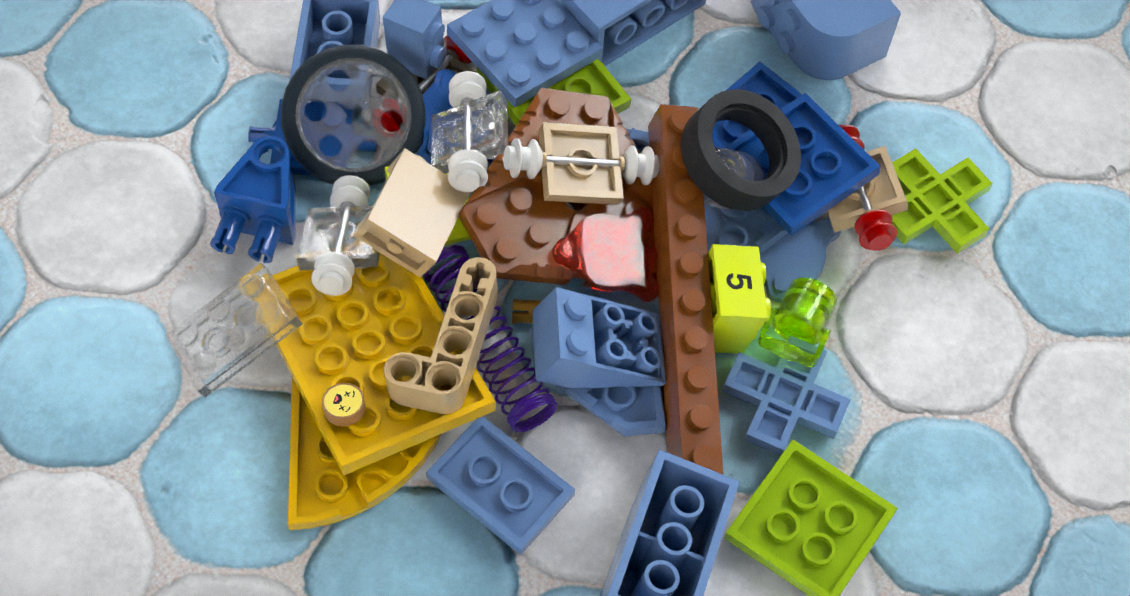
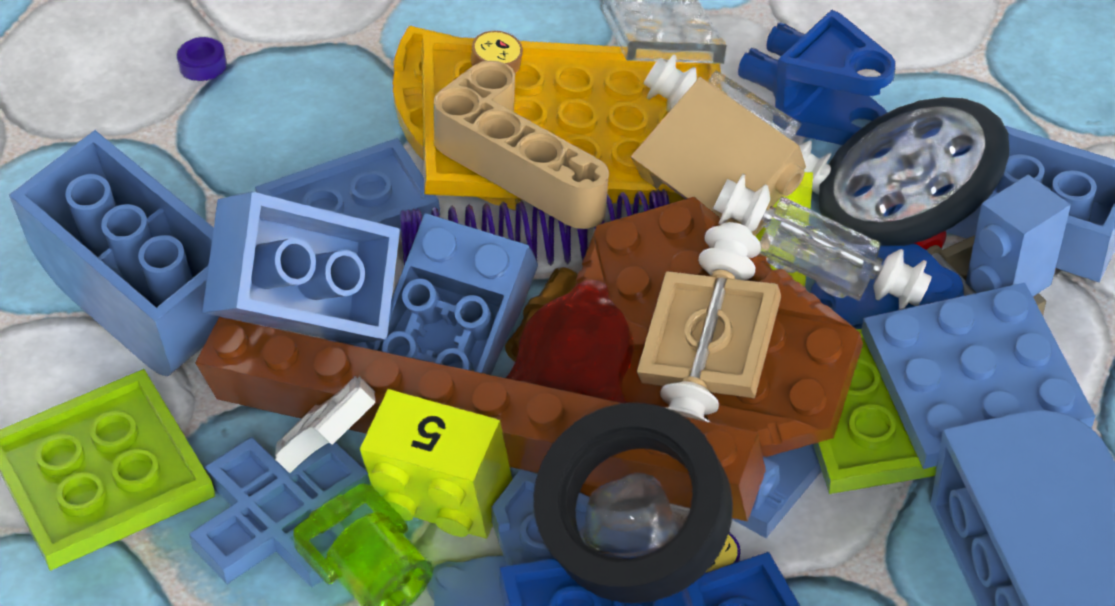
camera: 120 degrees right, 15 degrees down
none -> medium blue brick [202,191,400,344]
none -> white tile [275,376,375,473]

